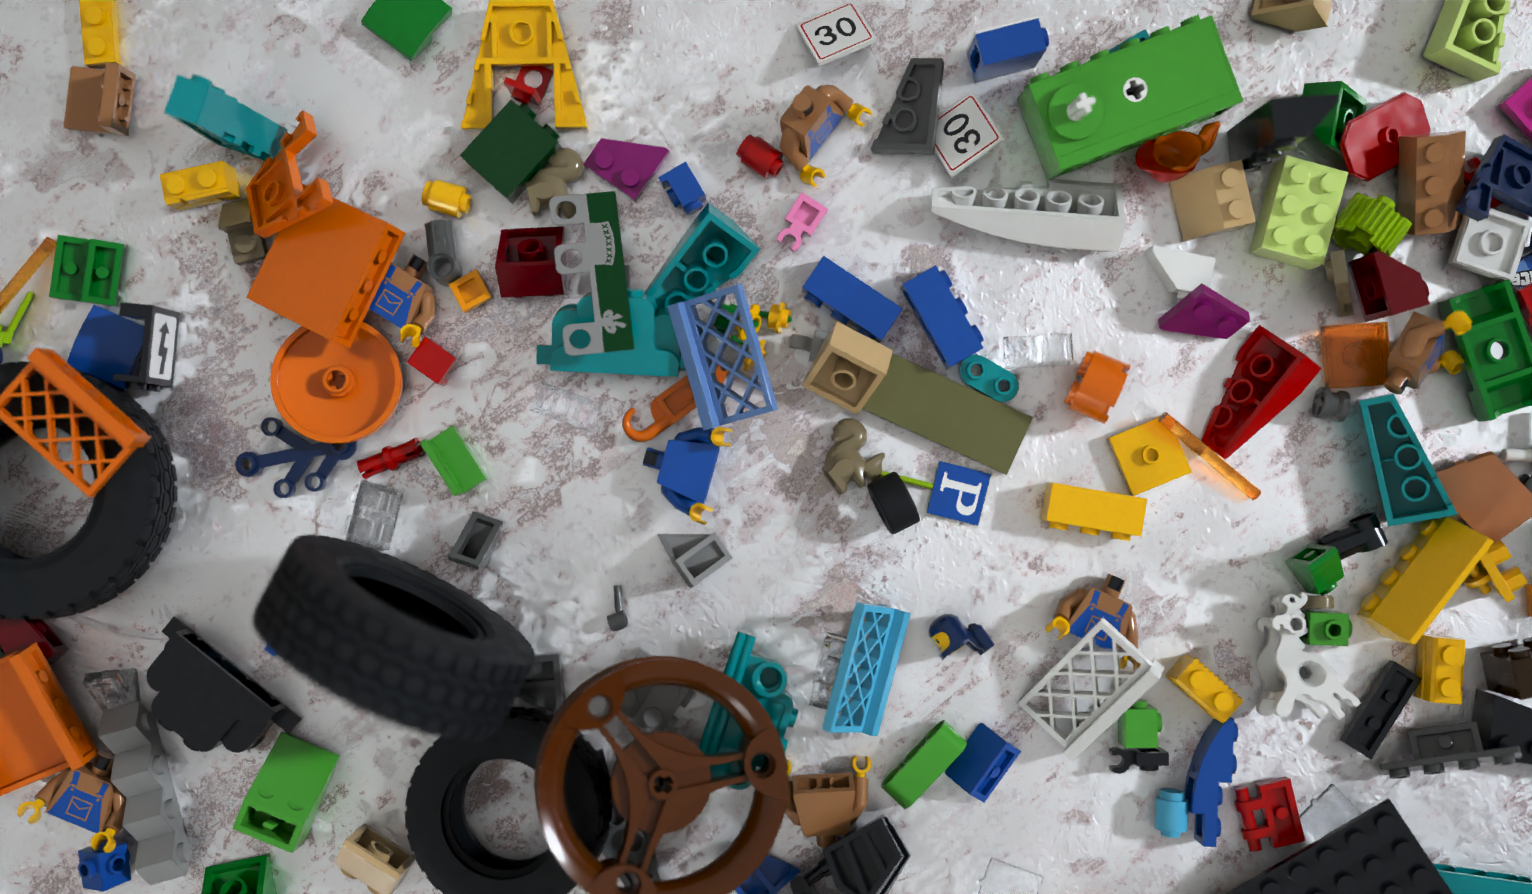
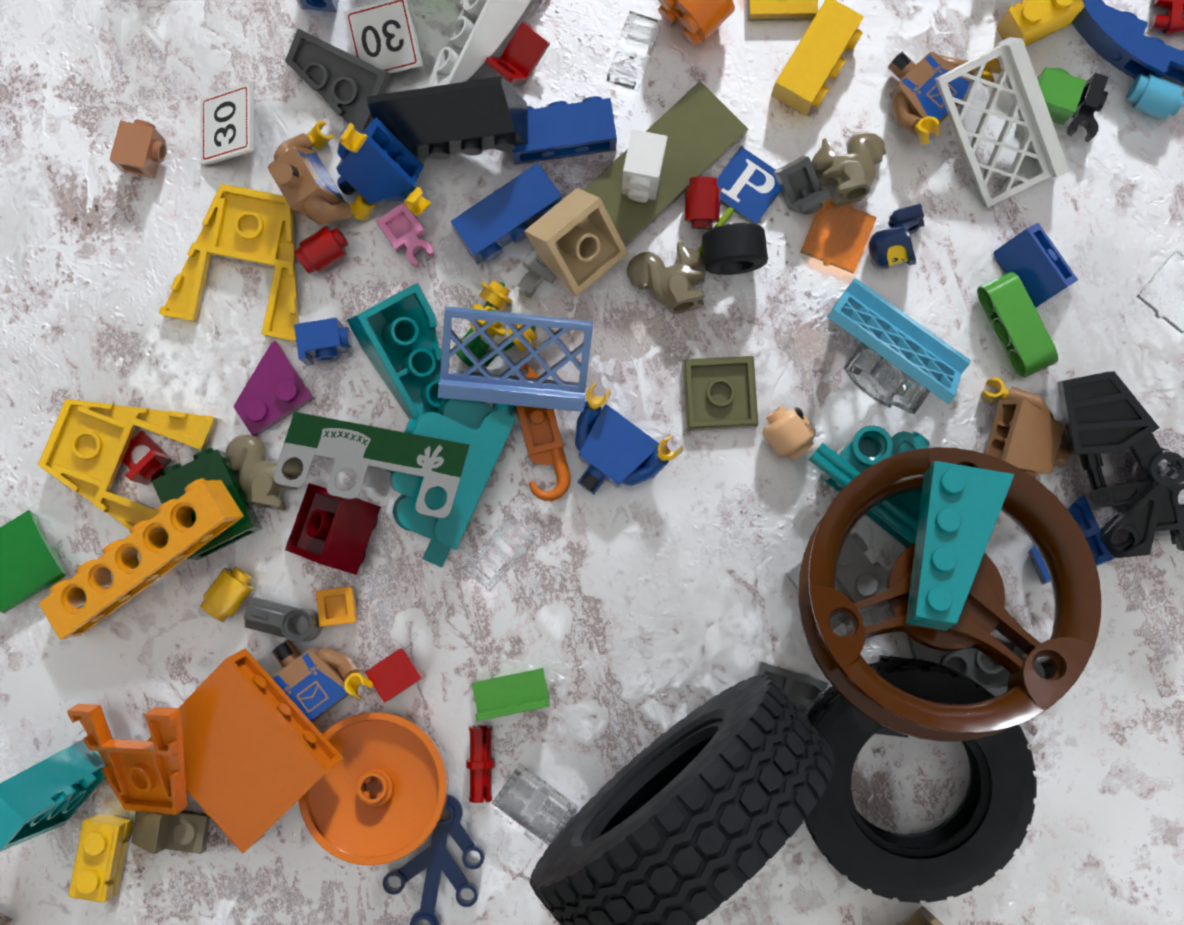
camera: 75 degrees left, 5 degrees down
dark grey slope [448,511,503,570] -> none
dark grey hand [607,585,628,631] -> none
light grey slope [657,532,732,589] -> none
teal plate [958,355,1019,403] -> none
none -> light orange brick [38,478,244,640]
none -> yellow wing [159,184,299,342]
none -> torso [336,117,432,216]
none -> black slope [367,76,528,160]
none -> red bracket [485,22,550,83]
none -> white brick [622,129,668,202]
none -> olive tile [683,356,759,431]
none -> red brick [684,176,721,229]
none -> light nougat head [762,405,816,460]
none -> dark grey bracket [774,156,831,215]
none -> clear orange piece [800,199,877,274]
none -> dark tan animal [811,131,886,206]
none -> teal wedge [905,461,1015,631]

